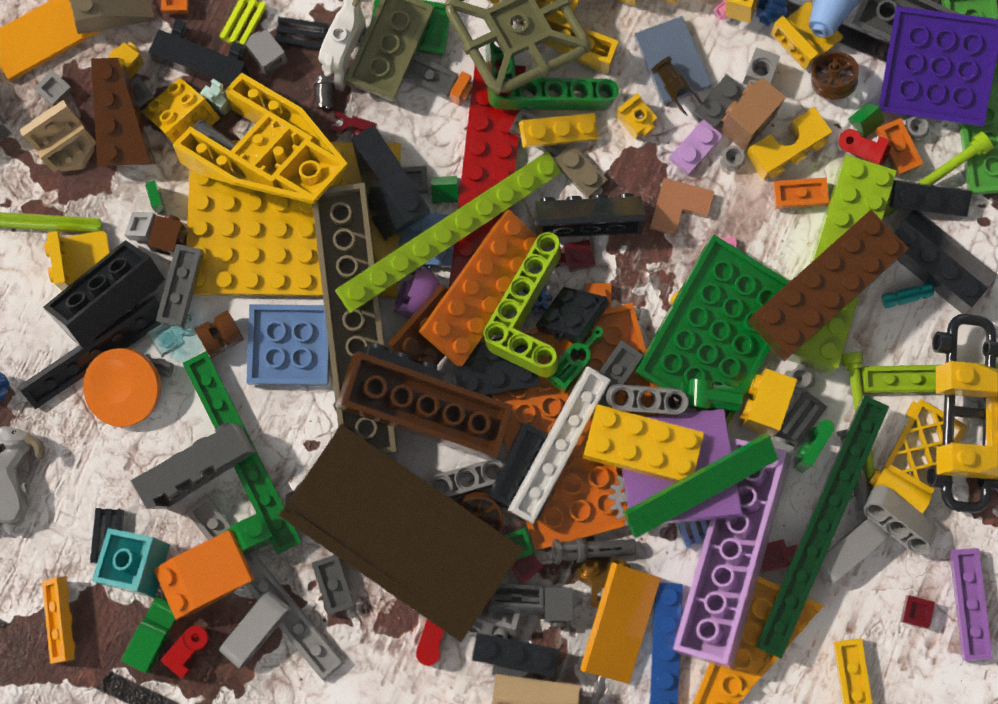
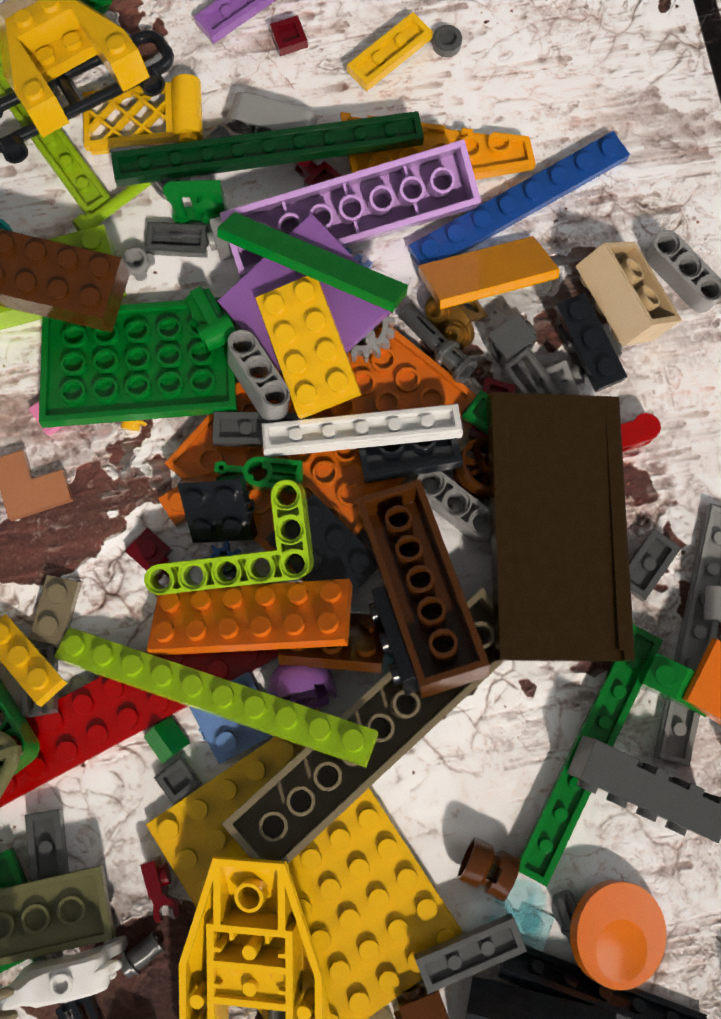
camera: 125 degrees left, 0 degrees up
medium blue plate [246,304,329,386] -> none
black wedge [351,125,430,242] -> none
orange plate [450,71,474,106] -> none
black slope [535,193,646,238] -> none
yellow brick [739,368,797,438] -> none
light grey beam [864,485,938,555] -> none

